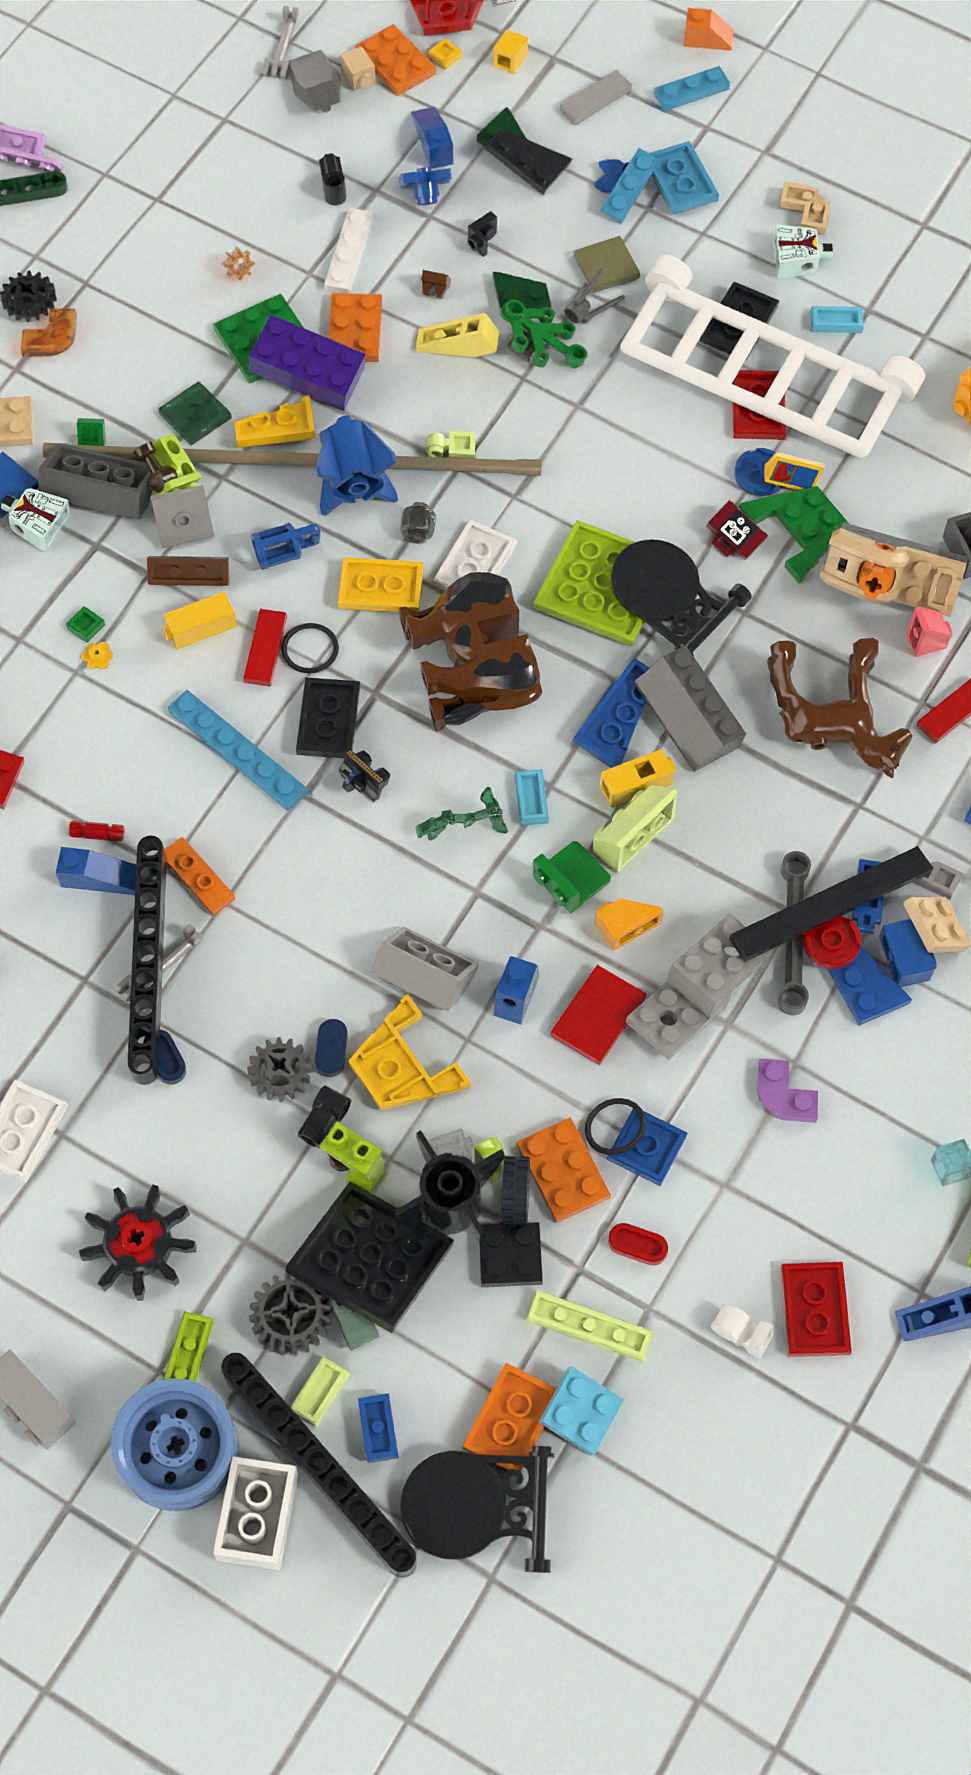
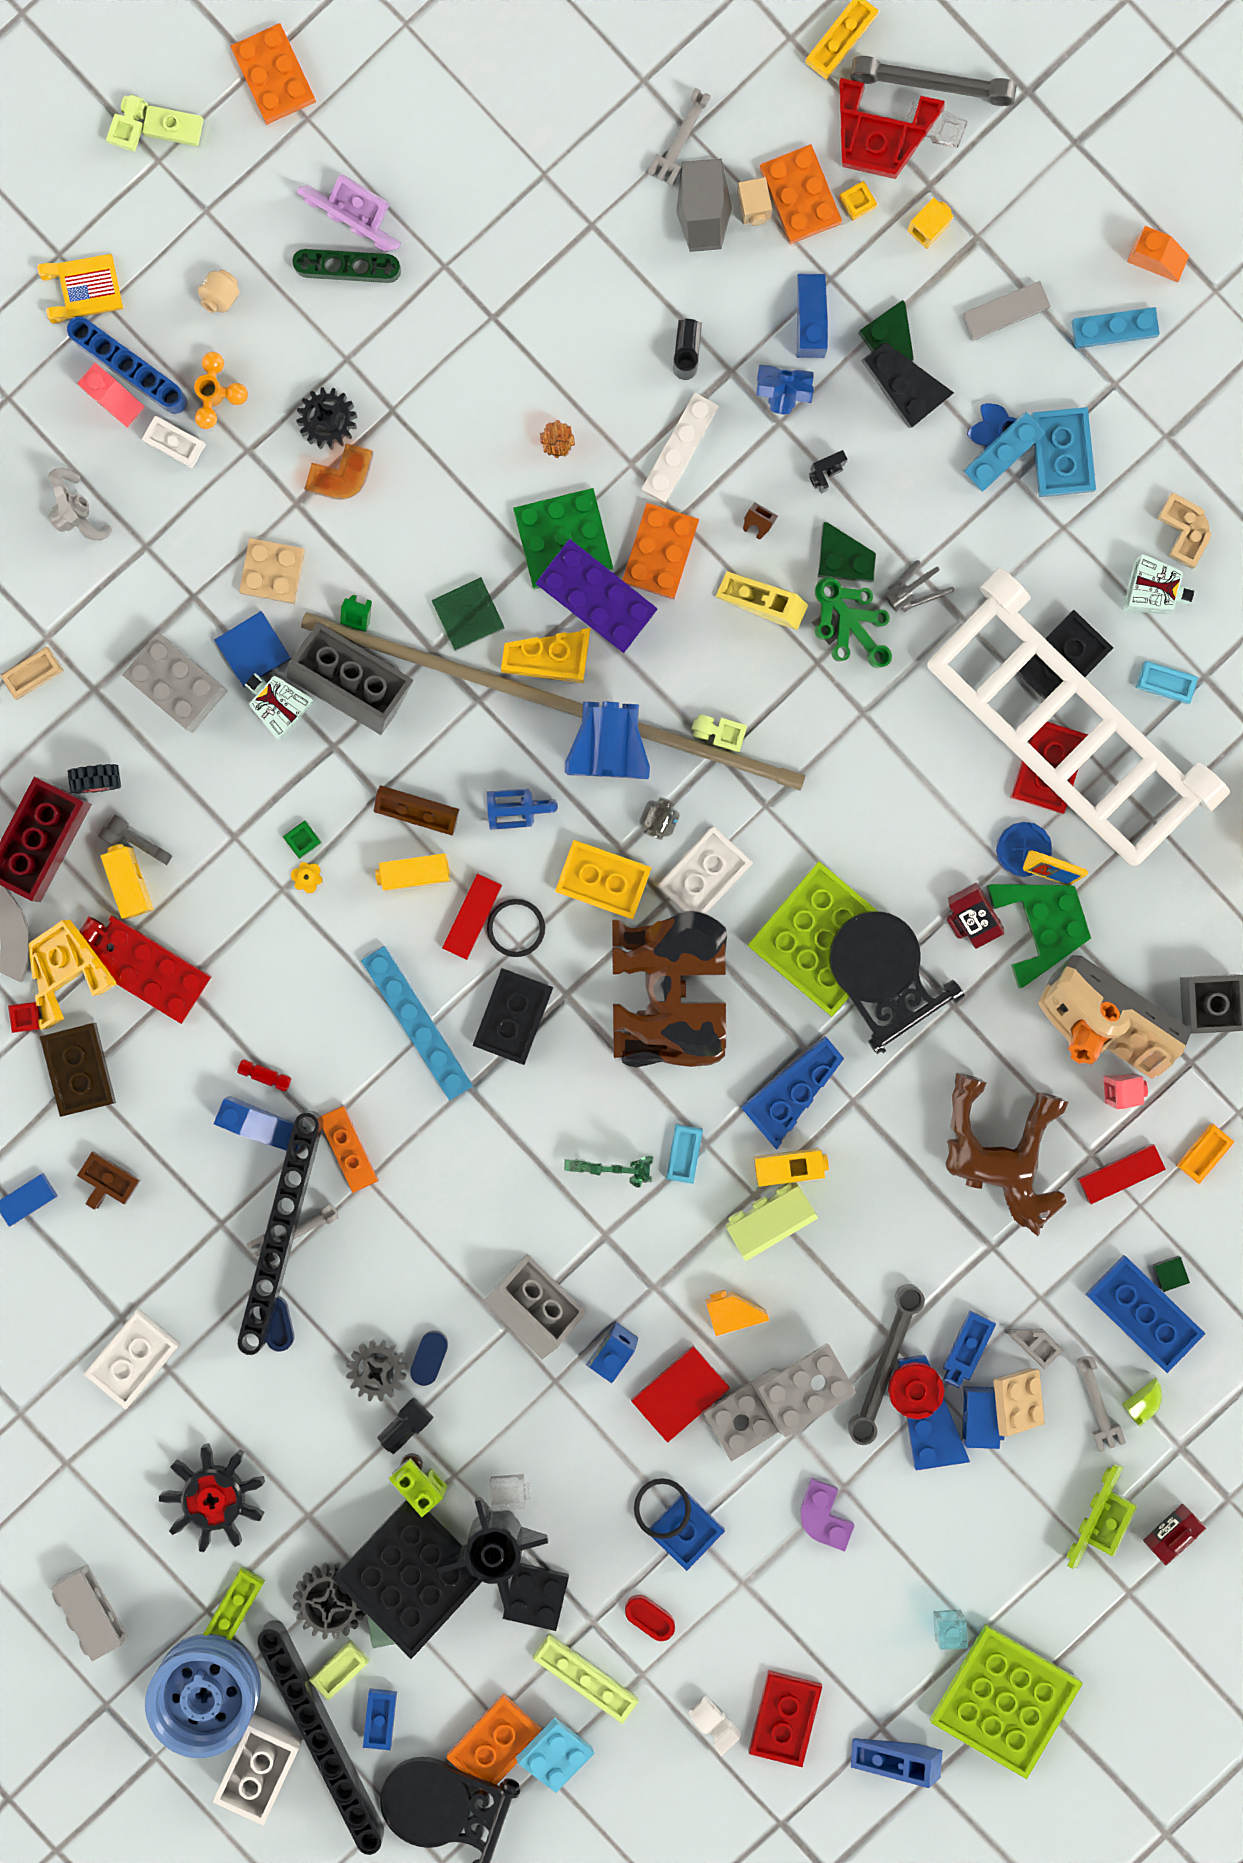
camera: 15 degrees right, 25 degrees up
lime hips [133,433,202,496] -> none
light grey plate [150,485,215,548] -> none
black hips [339,749,391,802] -> none
yellow wing [349,994,471,1111] -> none
lime brick [474,1137,504,1185] -> none
black wheel [502,1156,530,1224] -> none
orange plate [517,1117,611,1223] -> none
green bracket [532,841,611,914] -> none
olive tile [574,236,640,293] -> none
slope [634,645,746,772] -> none
black tile [729,846,934,962] -> none

